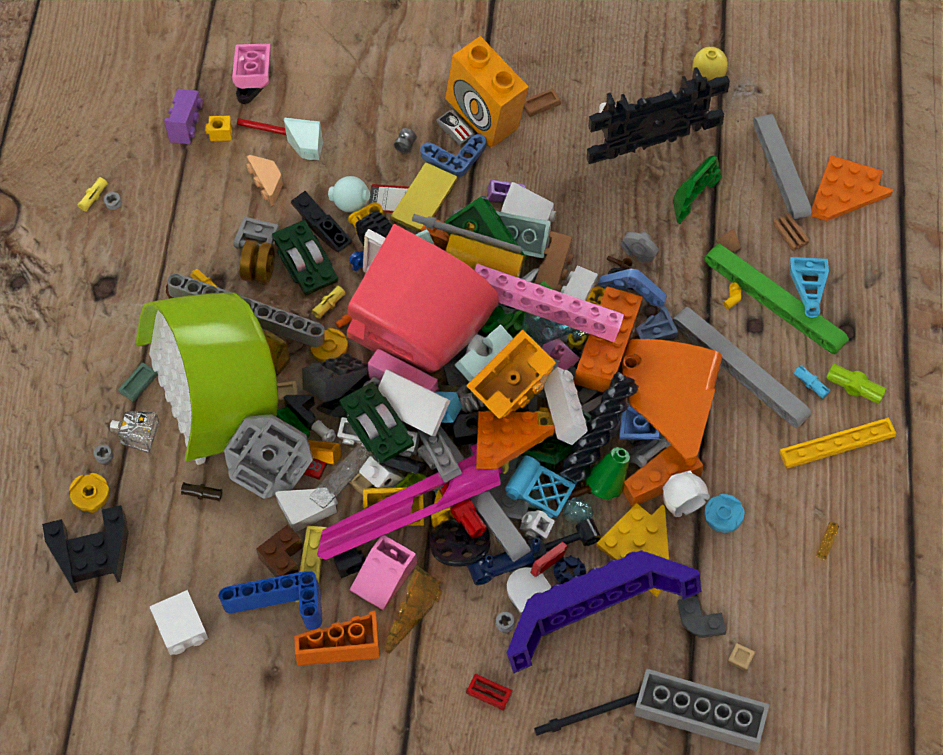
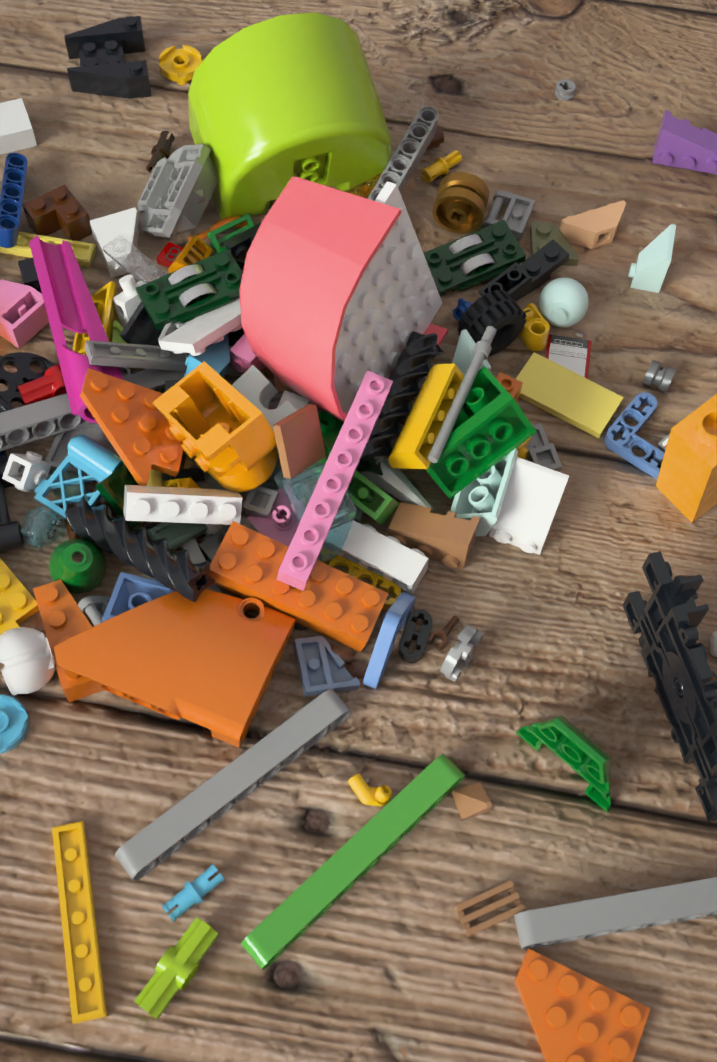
camera: 90 degrees right, 0 degrees up
light yellow pin [77,177,108,212] -> none
yellow brick [205,116,232,141] -> none
red bar [237,118,286,135] -> none
medium lavender slope [487,180,526,202] -> none
medium azure plate [790,257,829,318] -> none
none -> medium nougat tile [273,404,326,479]
none -> olive wing [530,222,579,266]

